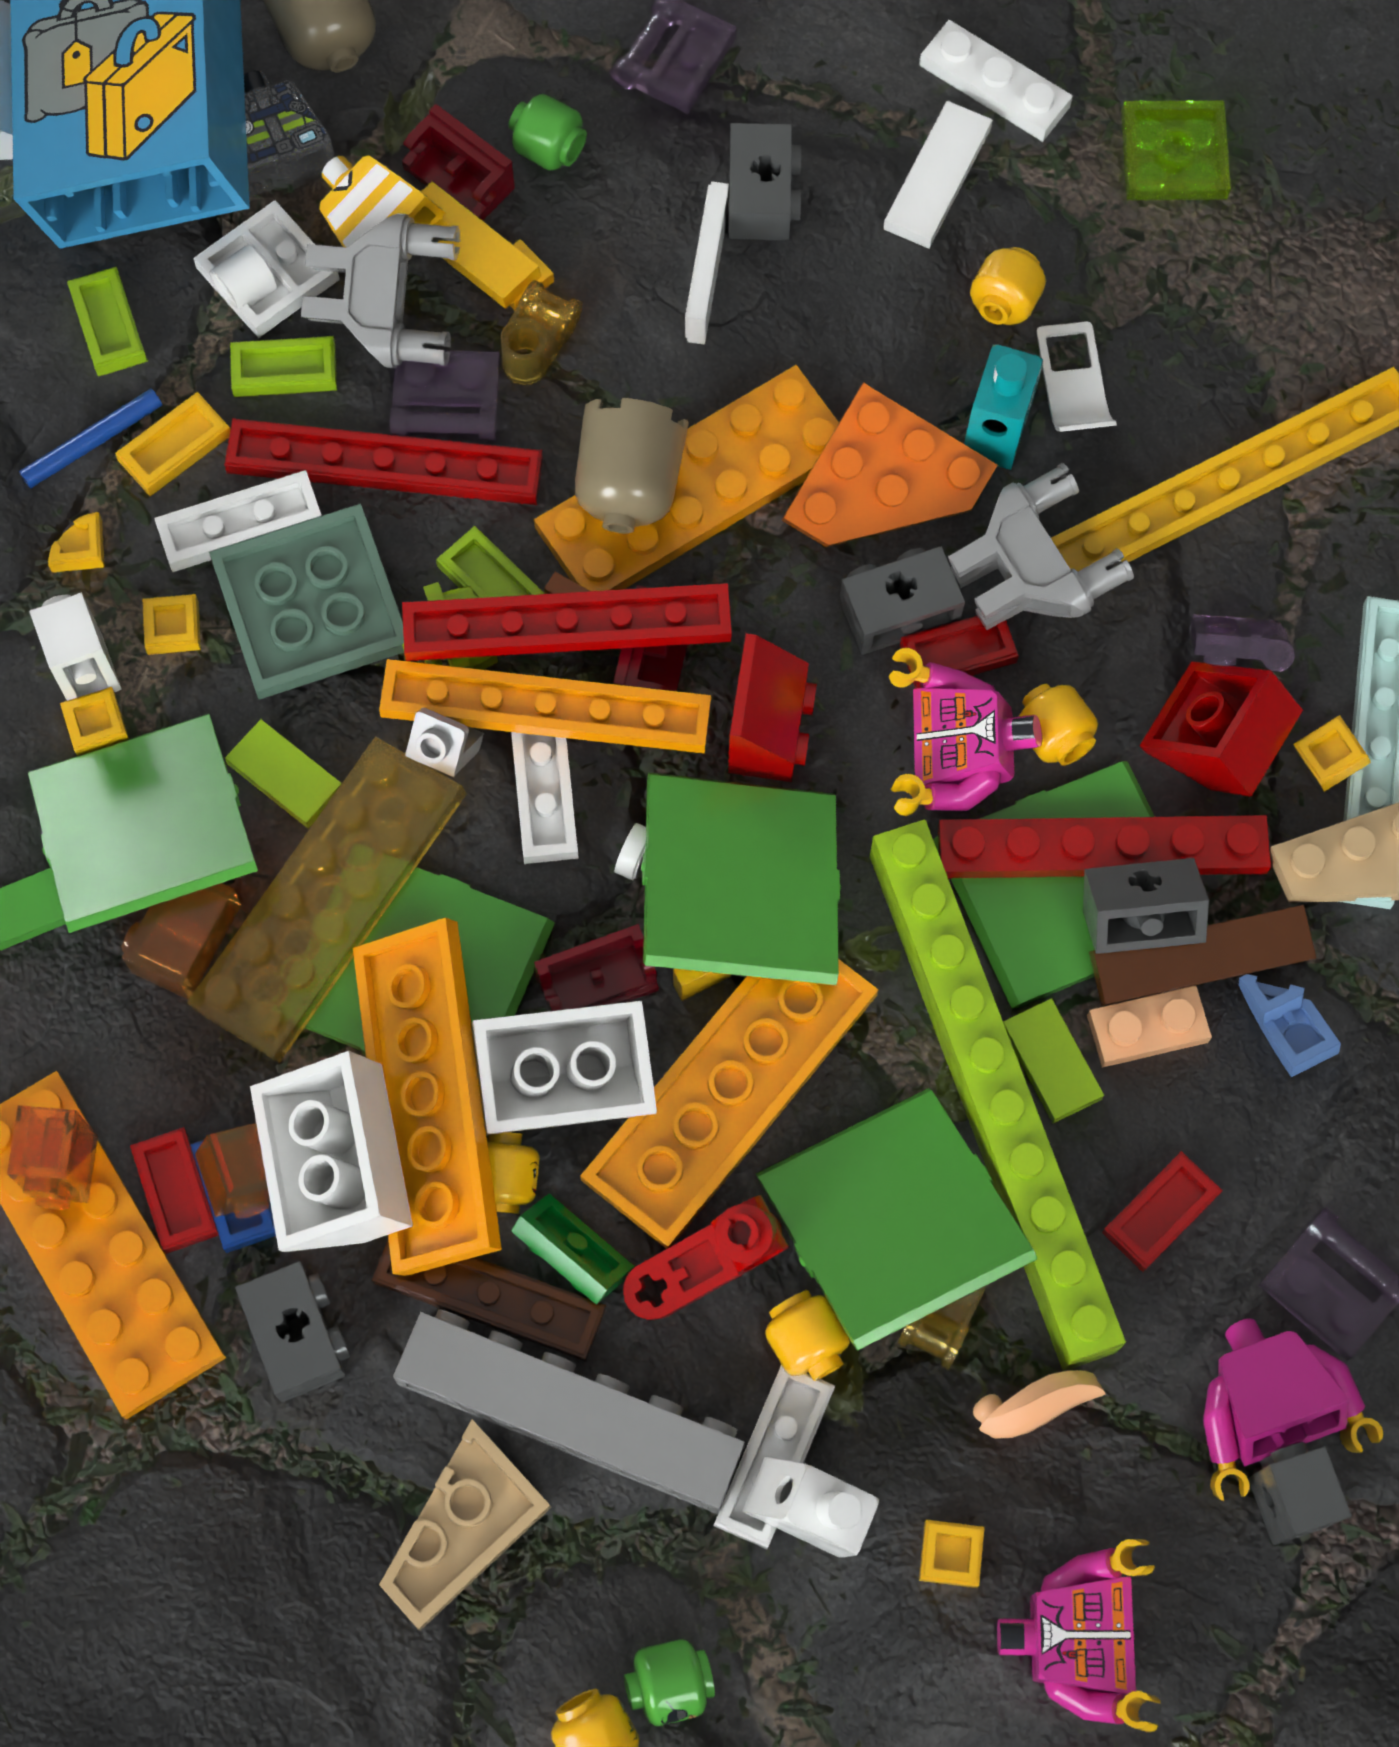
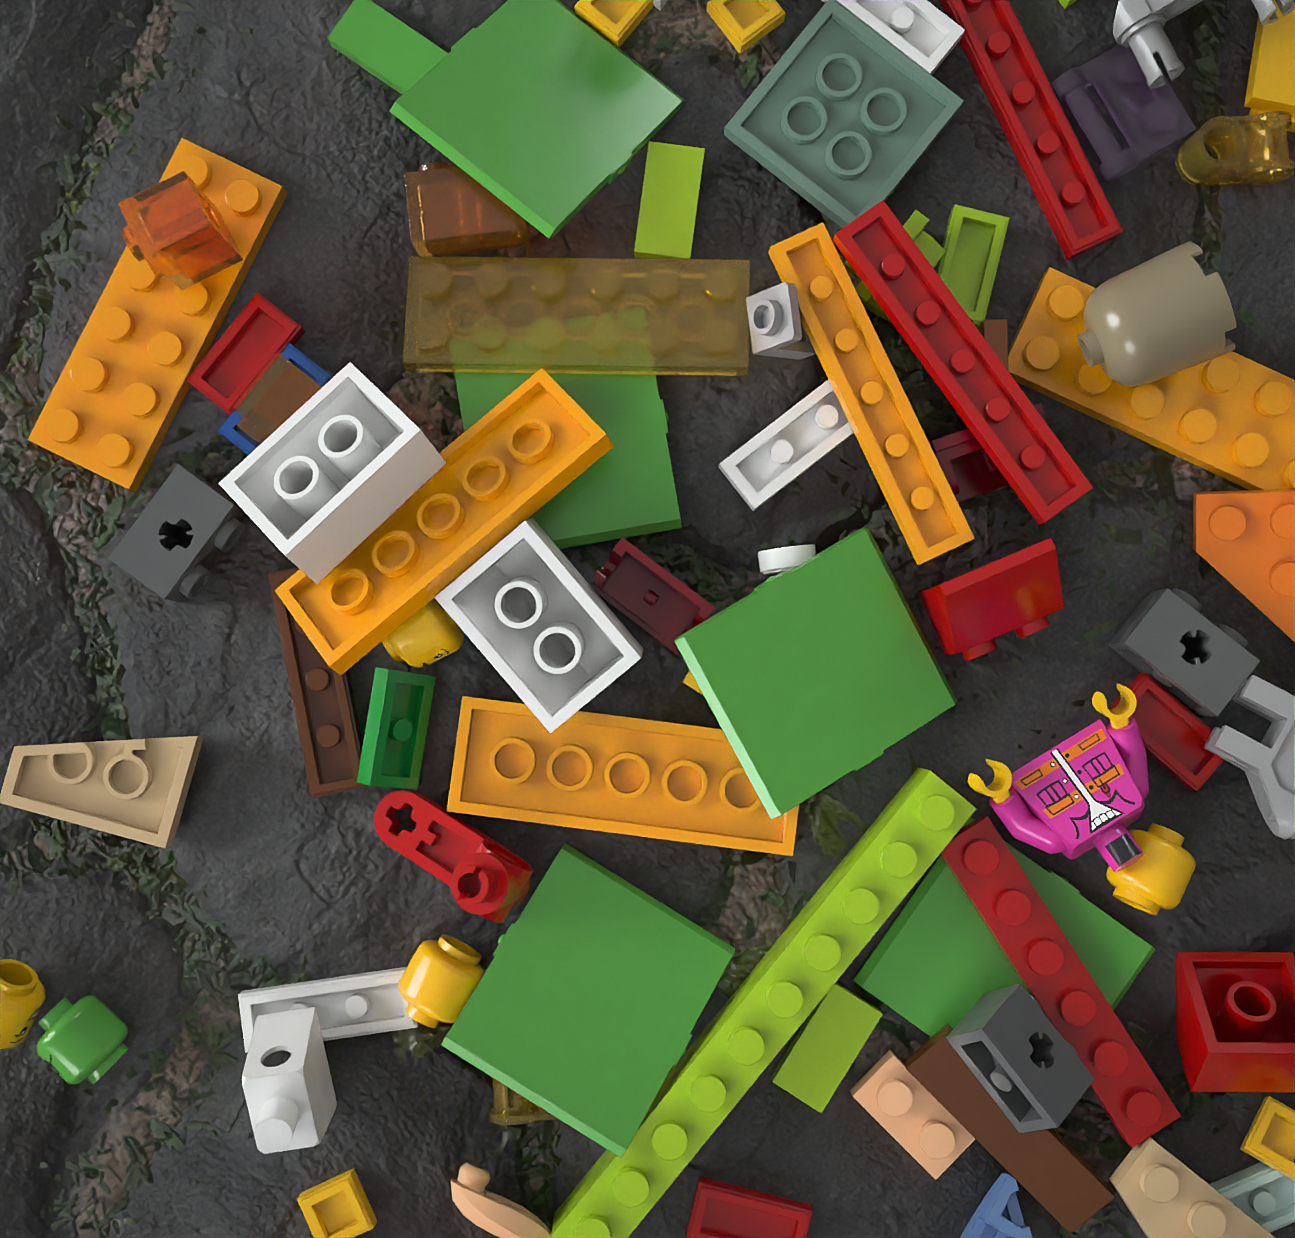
camera: 60 degrees right, 15 degrees up
light grey brick [393,1309,745,1514] -> none

